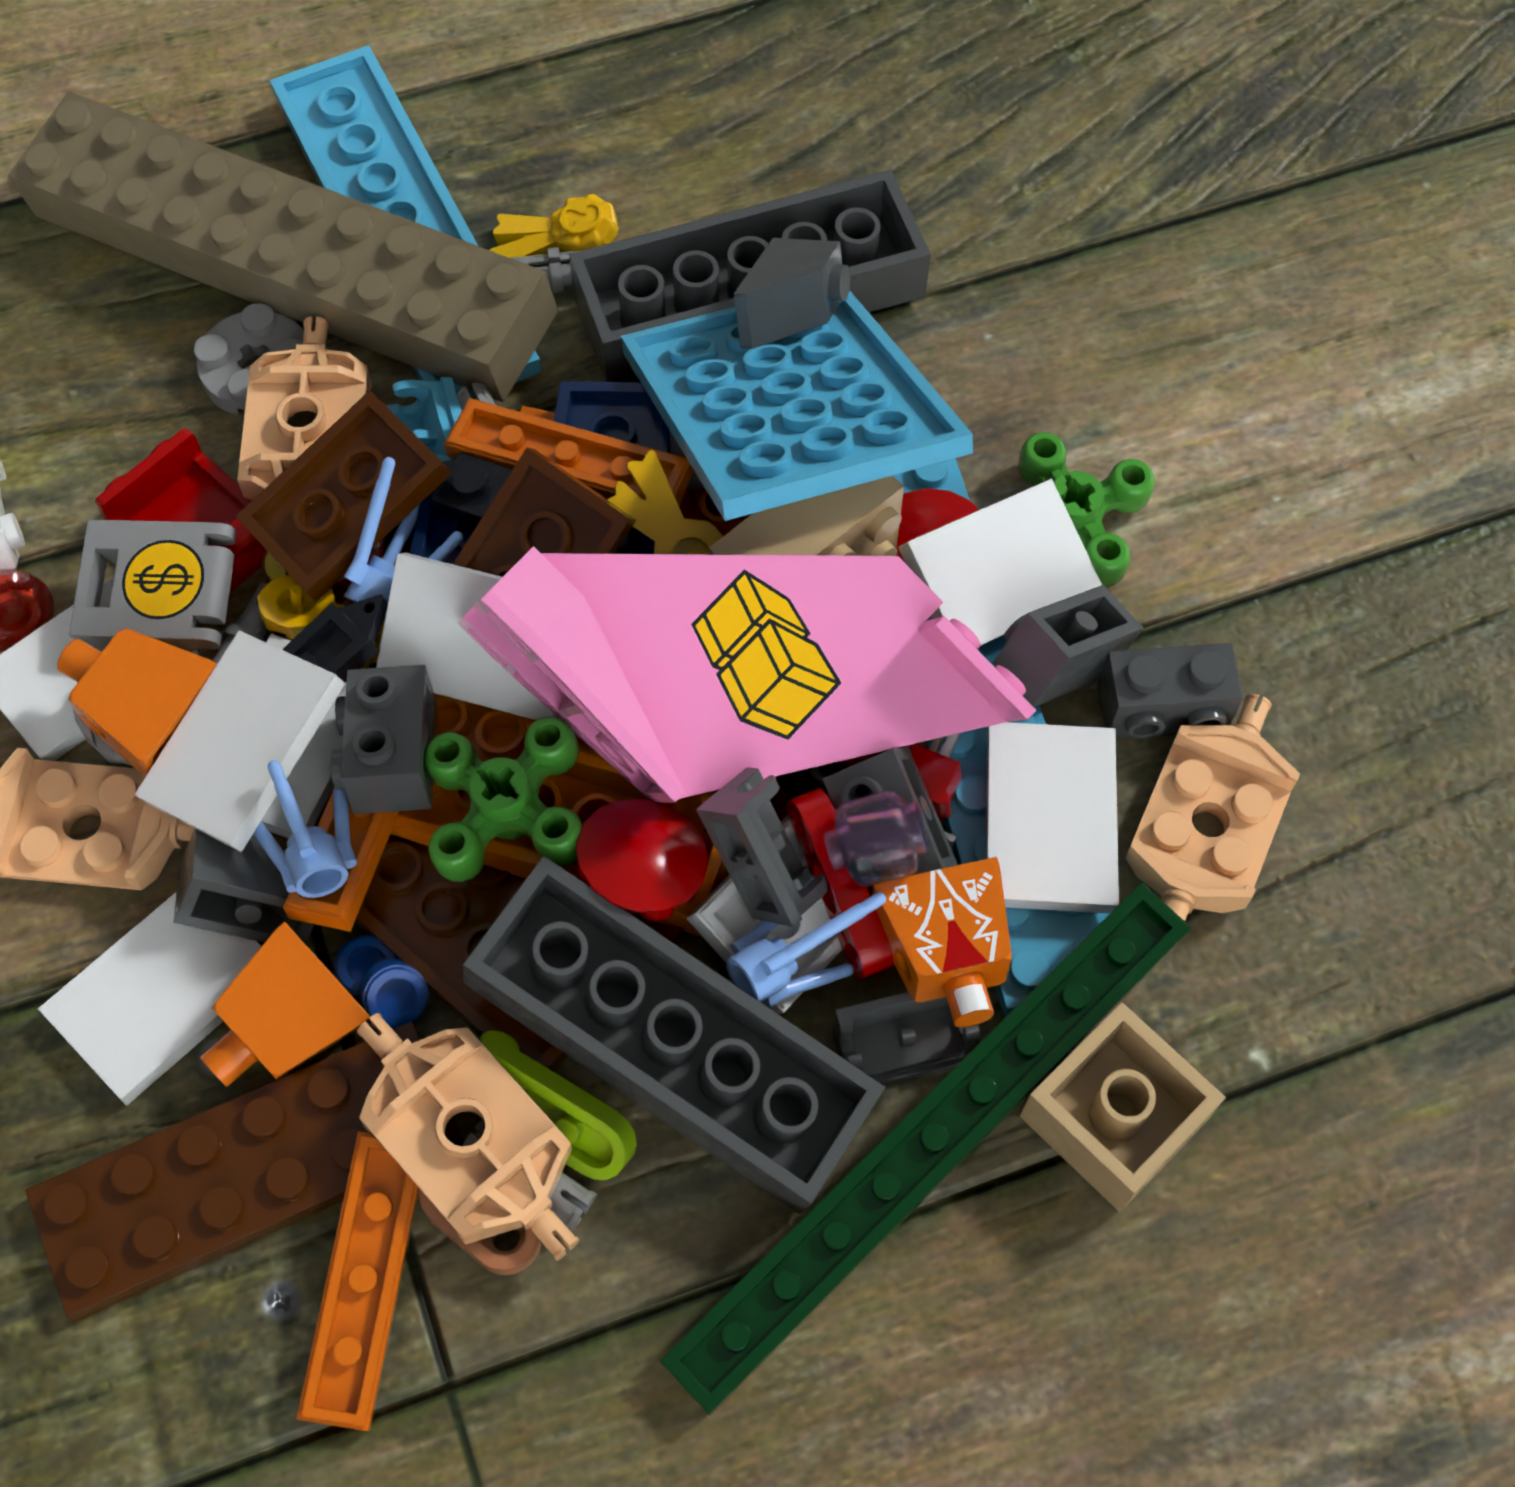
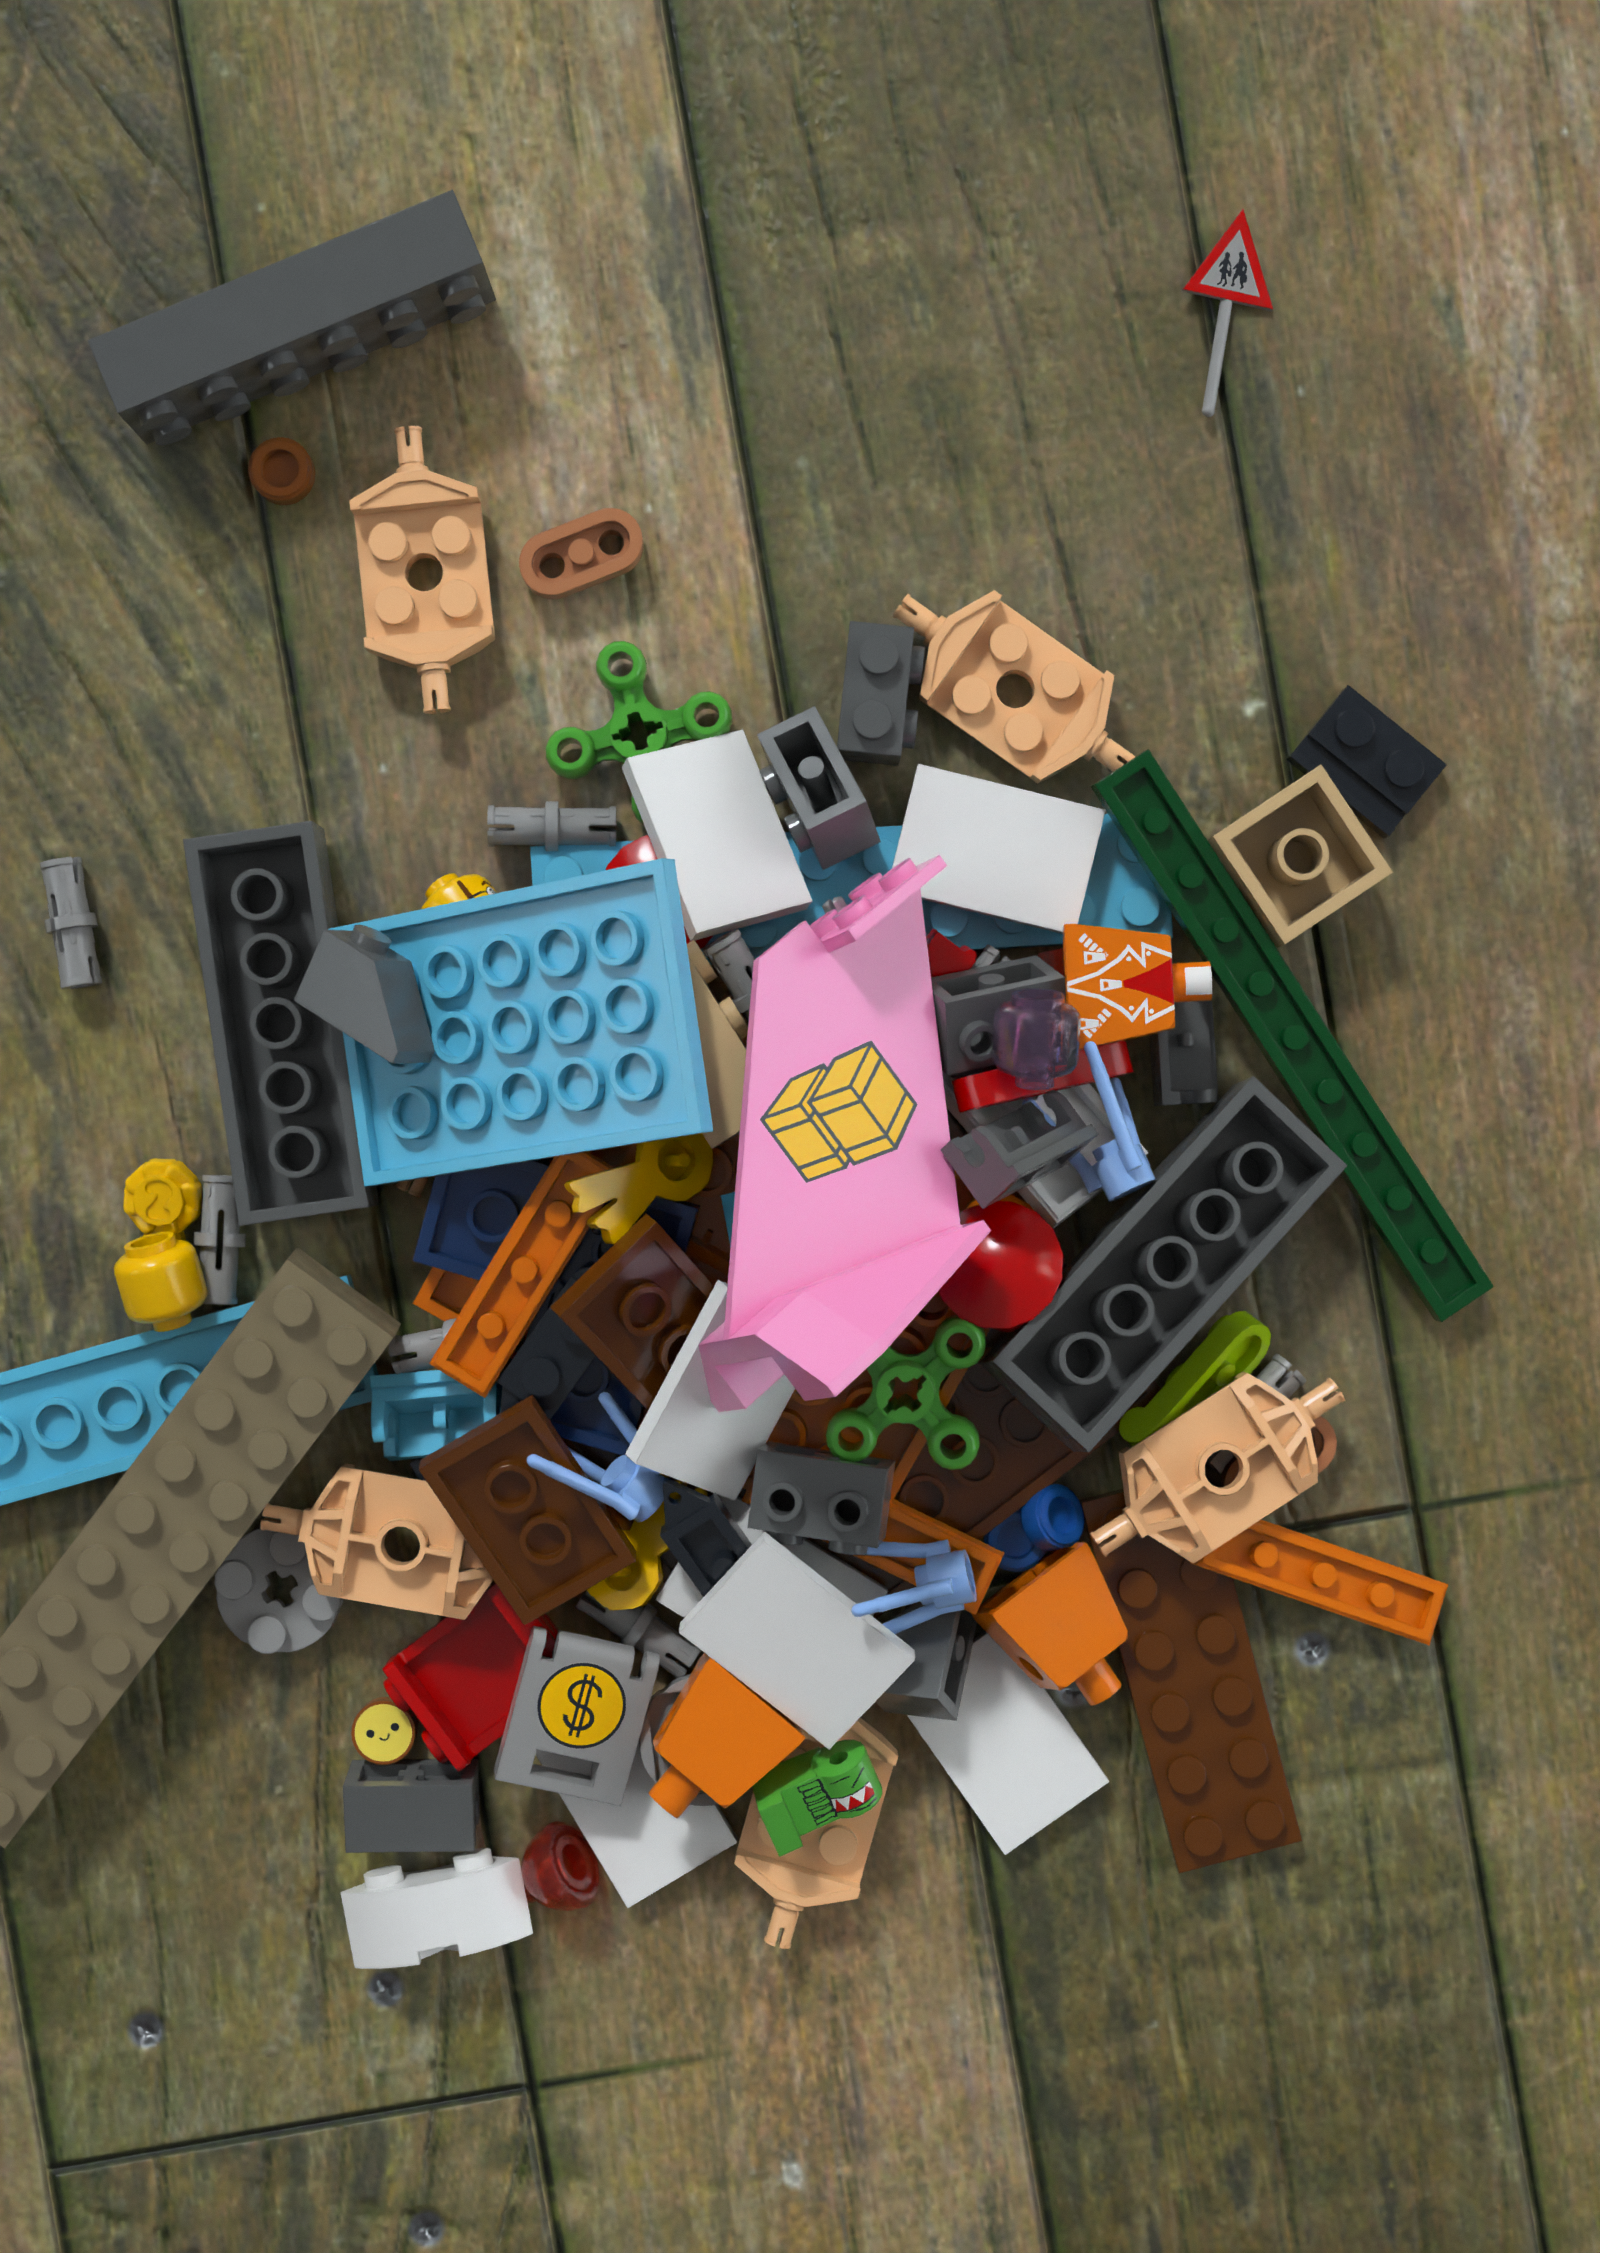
camera: 75 degrees left, 25 degrees up
none -> light grey pin [40,857,103,990]
none -> dark grey brick [88,189,496,445]
none -> yellow head [114,1231,208,1332]
none -> dark orange tile [248,437,315,505]
none -> dark grey hinge [343,1759,480,1853]
none -> light nougat plate [349,426,495,714]
none -> light yellow tile [351,1697,418,1765]
none -> light grey pin [487,801,616,851]
none -> nougat plate [519,508,644,600]
none -> bright green leg [752,1740,882,1857]
none -> black plate [1286,685,1447,839]

